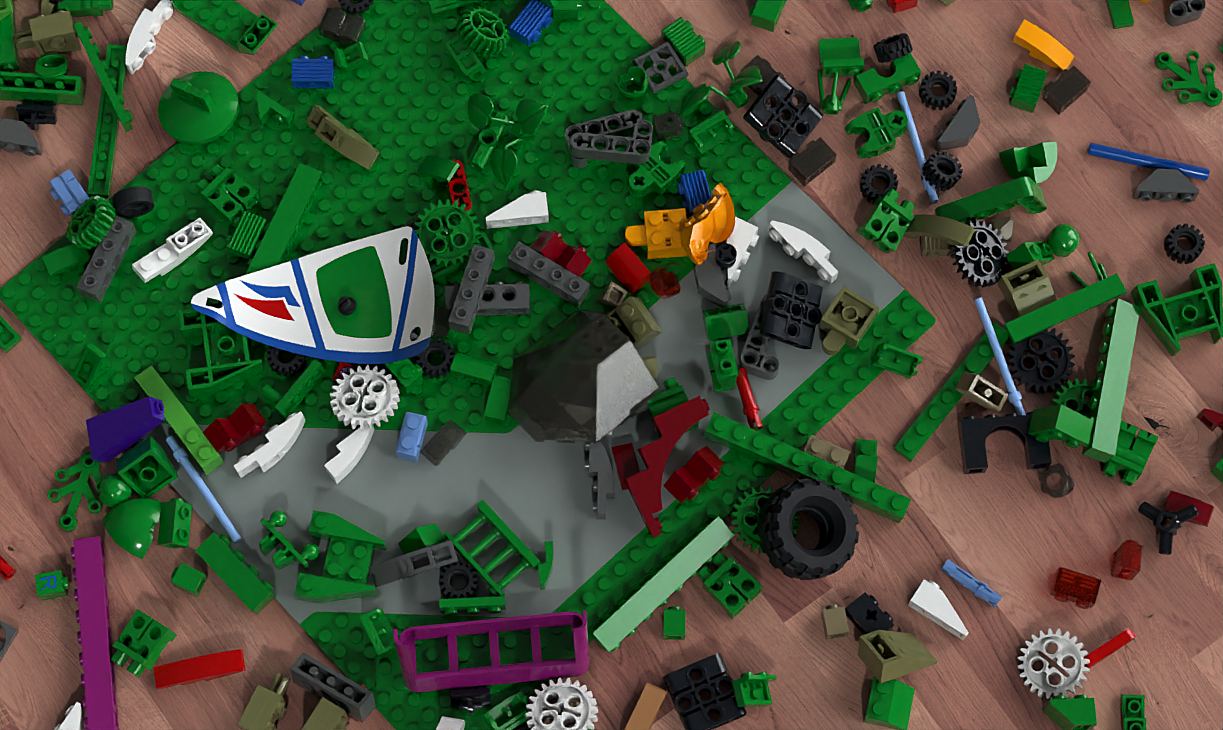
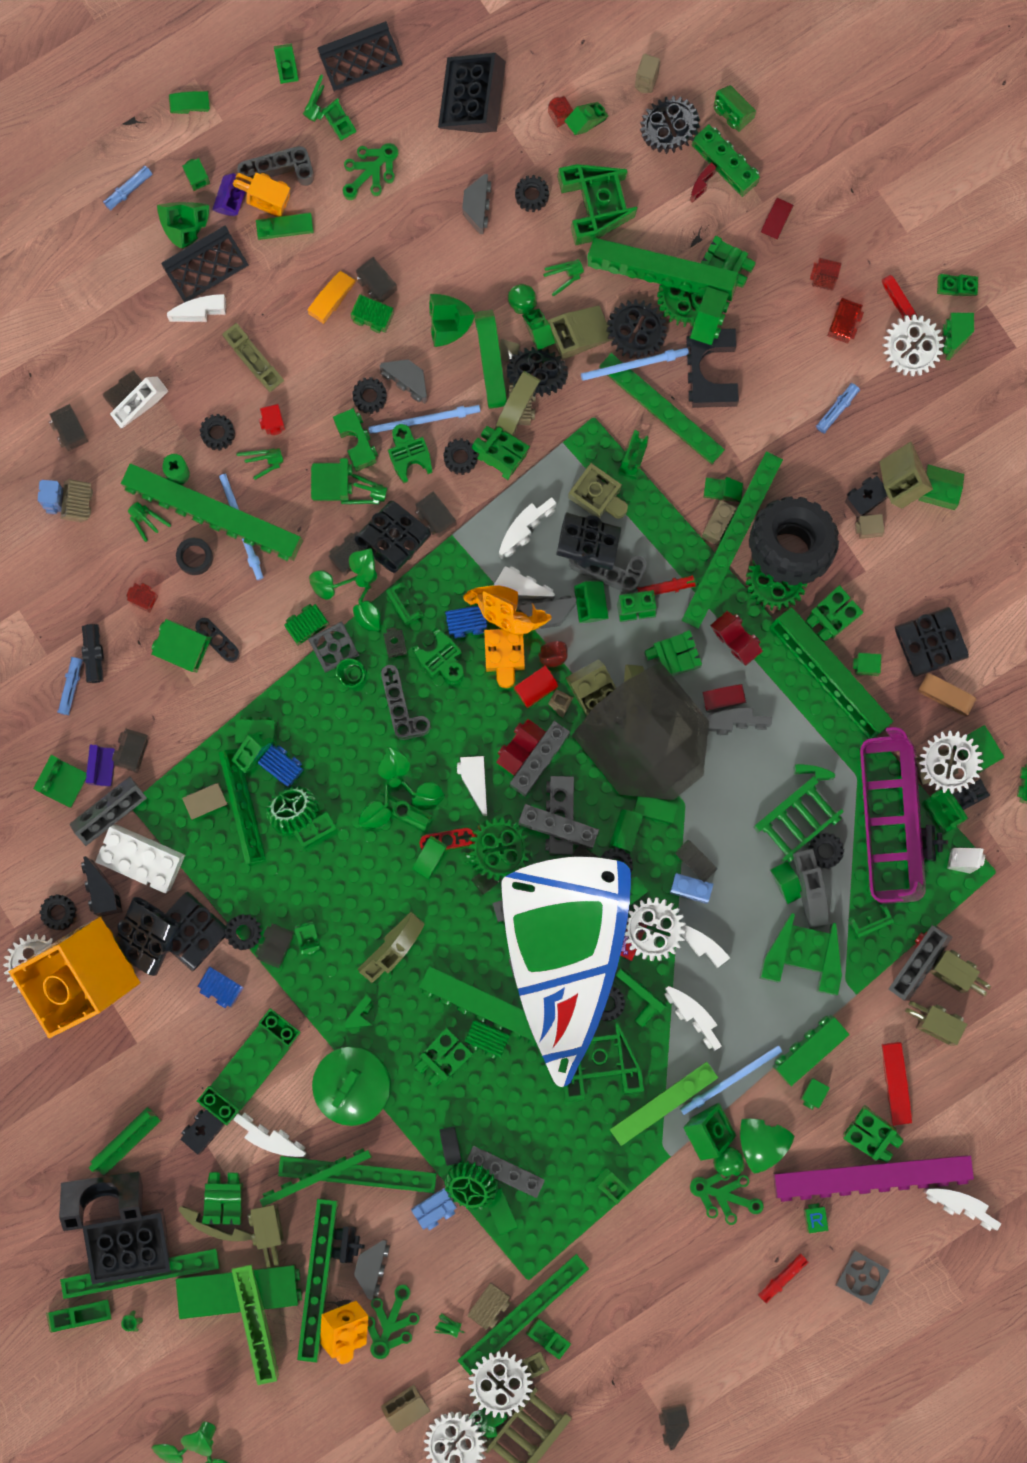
camera: 85 degrees left, 10 degrees up
green cap [35,54,68,78] -> none
dark purple slope [86,396,165,464] -> none
white slope [132,218,213,283] -> none
green brick [157,498,192,549] -> none
dark red brick [203,403,267,452] -> none
green piece [259,510,319,571] -> none
blue brick [291,56,335,89] -> none
black piece [338,297,356,315] -> none
green plate [439,596,506,615] -> none
dark grey beam [570,120,653,164] -> none
dark red arch [624,396,710,538] -> none
black wheel [715,243,737,269] -> none
green bracket [732,672,777,707] -> none
black tyre [873,33,913,63] -> none
white slope [908,580,969,641] -> none
black tyre [922,151,963,191] -> none
dark tan brick [956,372,1008,412] -> none
green tile [1004,273,1127,344] -> none
clear smoke piece [1039,463,1075,498] -> none
blue axle [1088,143,1210,180] -> none
black bush [1138,502,1199,555] -> none

